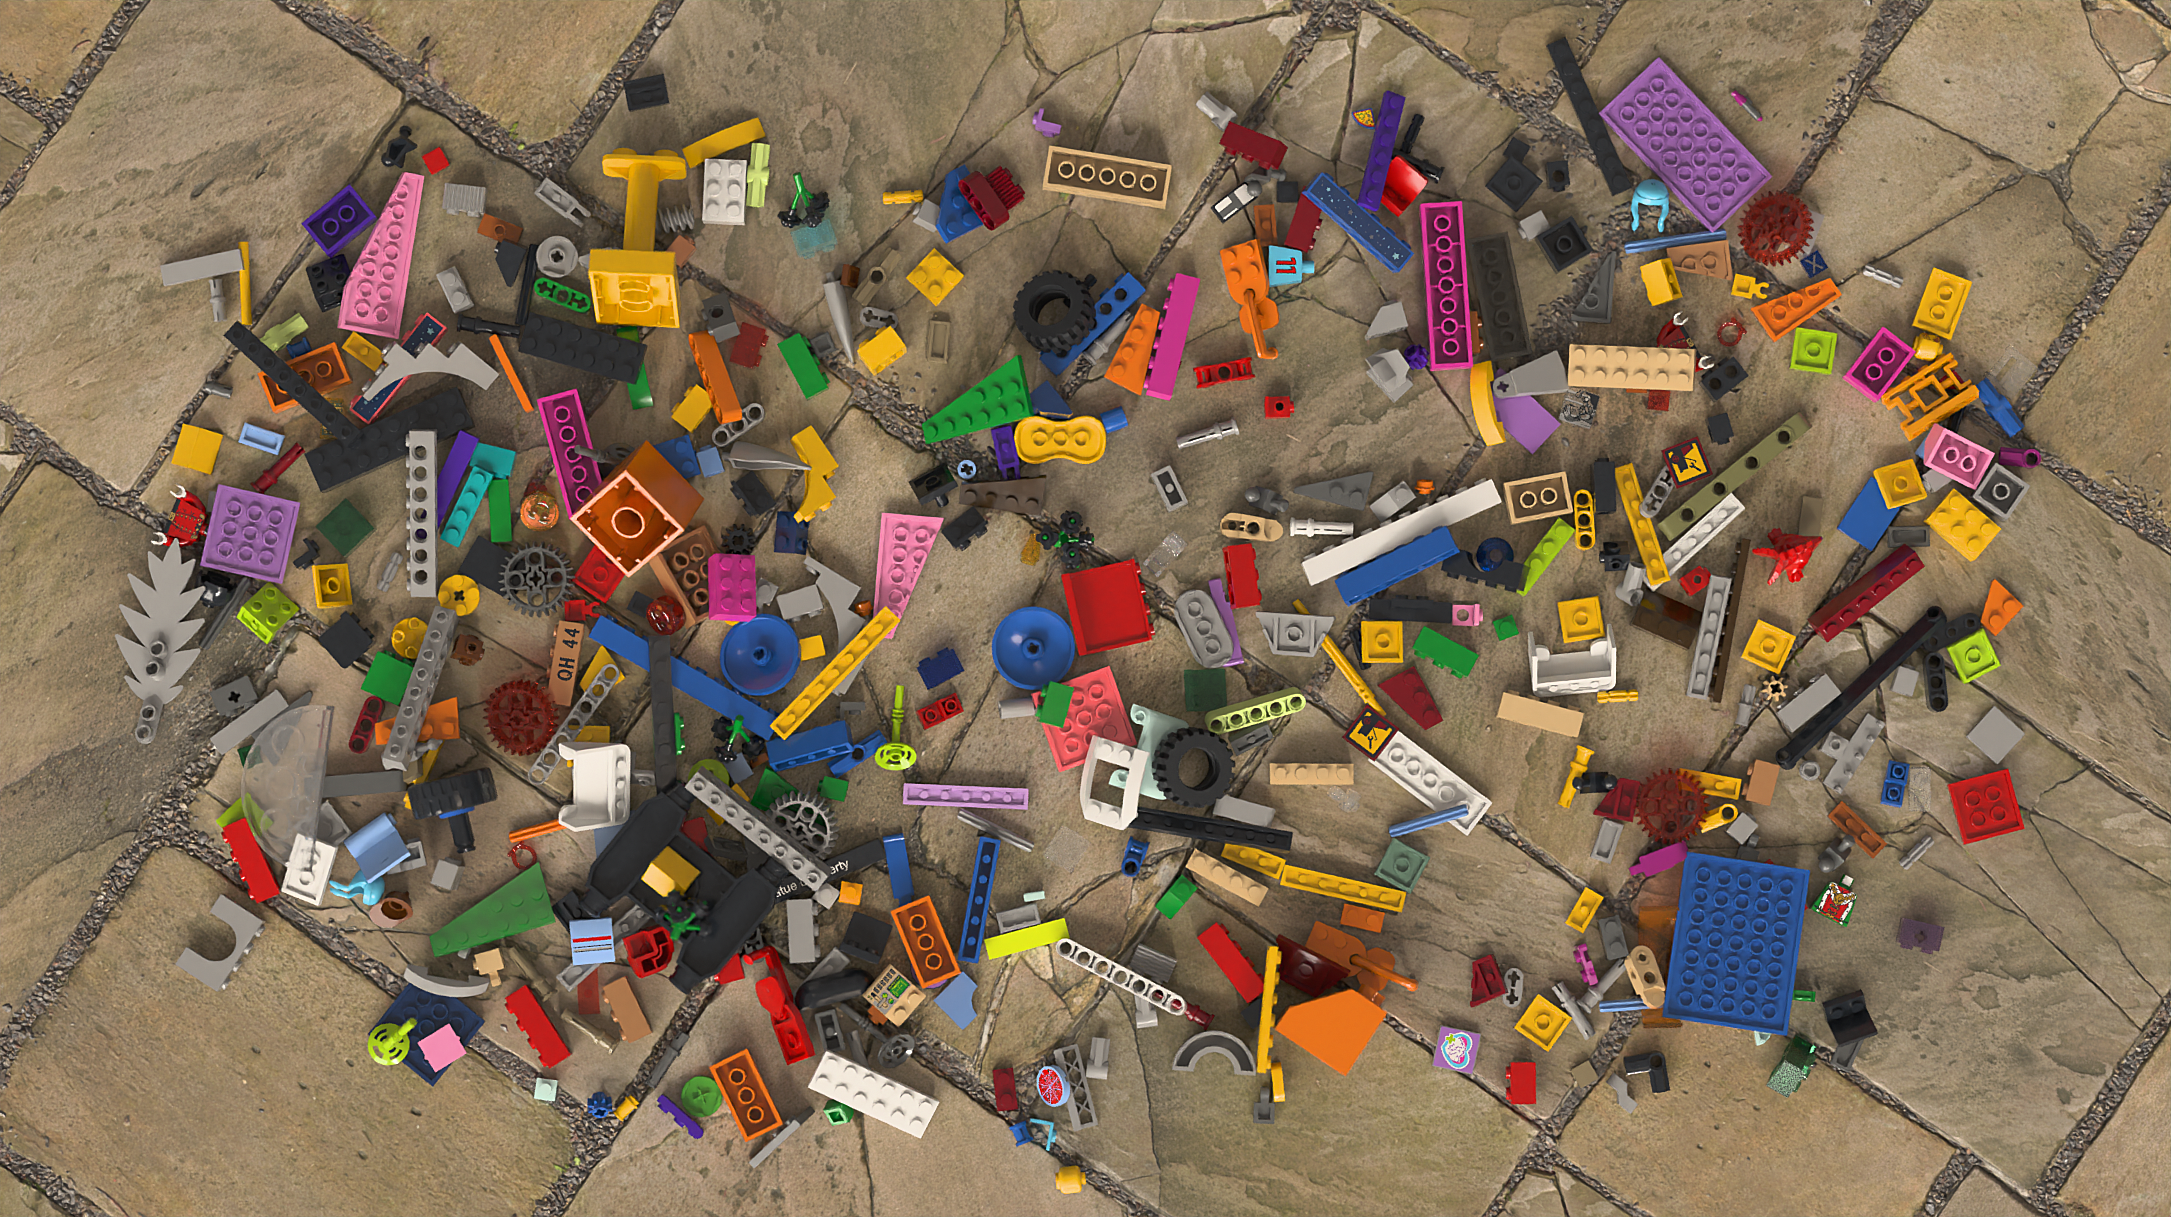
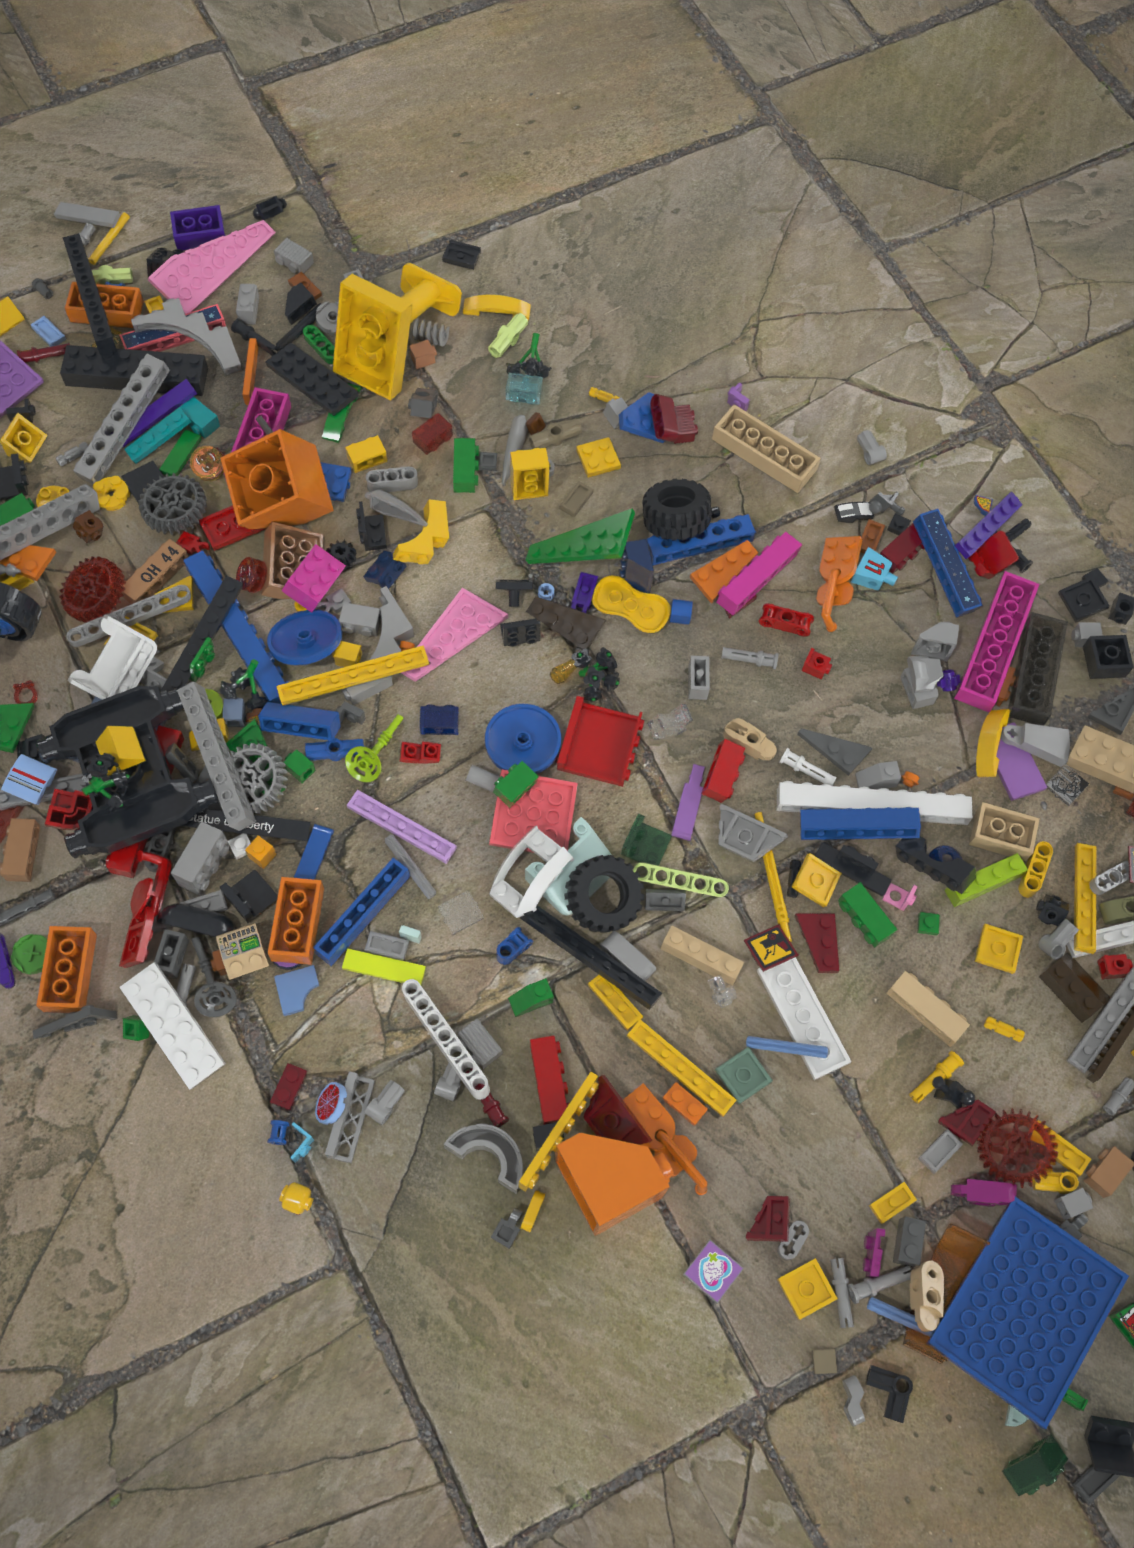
camera: 30 degrees right, 20 degrees down
clear green brick [315,498,377,558] -> none
red tile [422,147,450,175] -> none
orange axle [509,818,567,842] -> none
black plate [627,591,655,619] -> none
orange beam [688,330,742,424] -> none
medium blue brick [696,445,725,478] -> none
white brick [702,159,748,225] -> none
light grey pin [1081,311,1134,366] -> none
light grey tile [1174,589,1234,668] -> none
tan brick [1185,849,1269,907] -> none
dark red brick [1219,121,1288,170] -> none
dark grey piece [1245,486,1289,515] -> none
red brick [1505,1062,1536,1104] -> none
white windscreen [1528,624,1616,697] -> none
black brick [1590,458,1616,515] -> none

